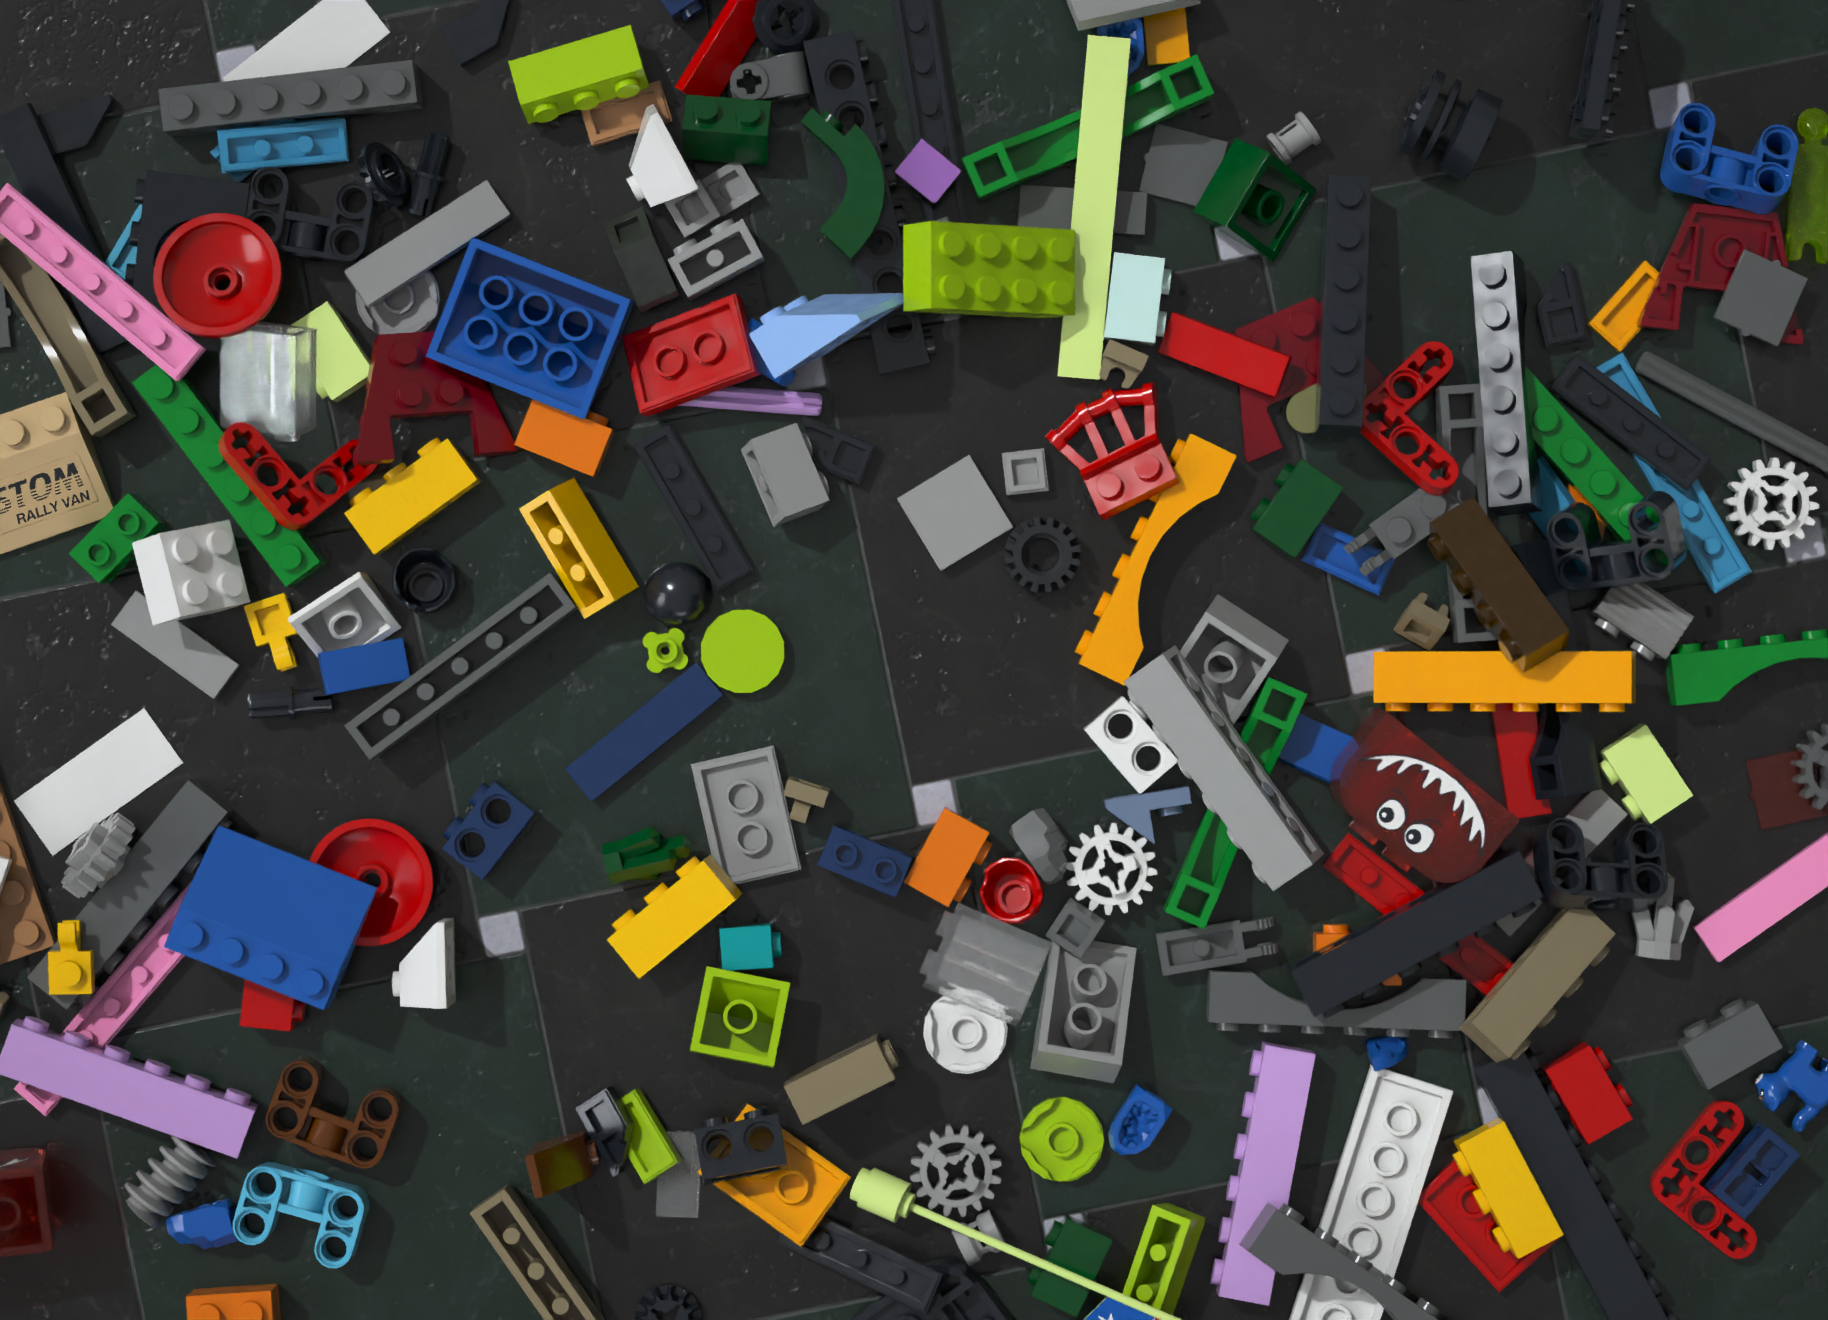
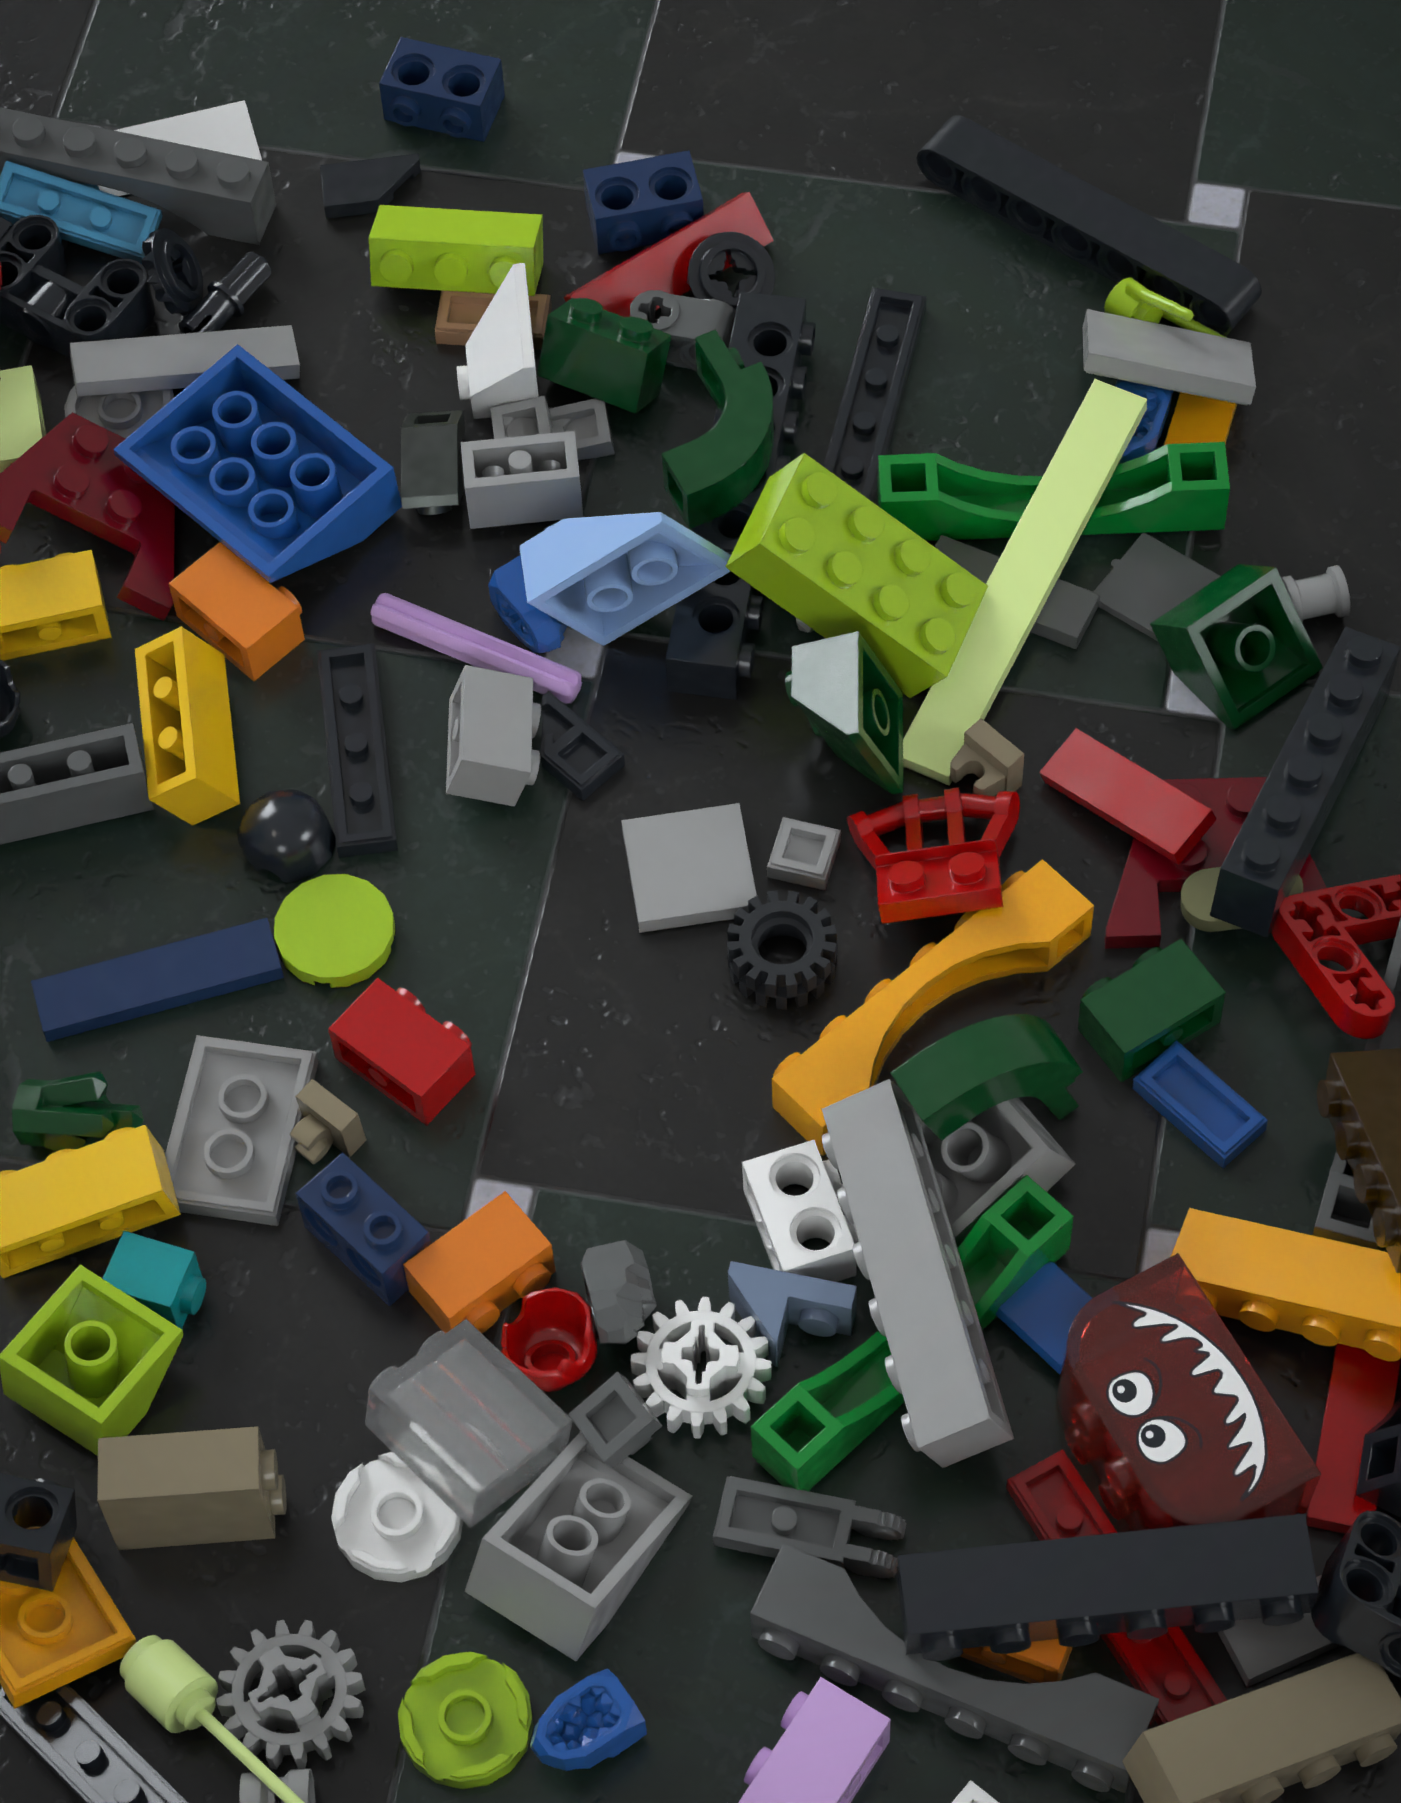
camera: 30 degrees right, 30 degrees down
red tile [622,293,760,417] -> none
lime plate [643,628,688,673] -> none
medium lavender panel [895,139,962,203] -> none
light aqua brick [1103,252,1172,346] -> none
dark grey hinge [1343,475,1460,576] -> none
blue tile [1365,1036,1409,1071] -> none
dark tan tile [1393,592,1451,651] -> none
none -> red brick [328,978,475,1126]
none -> dark green slope [785,631,903,795]
none -> dark green arch [890,1014,1083,1141]

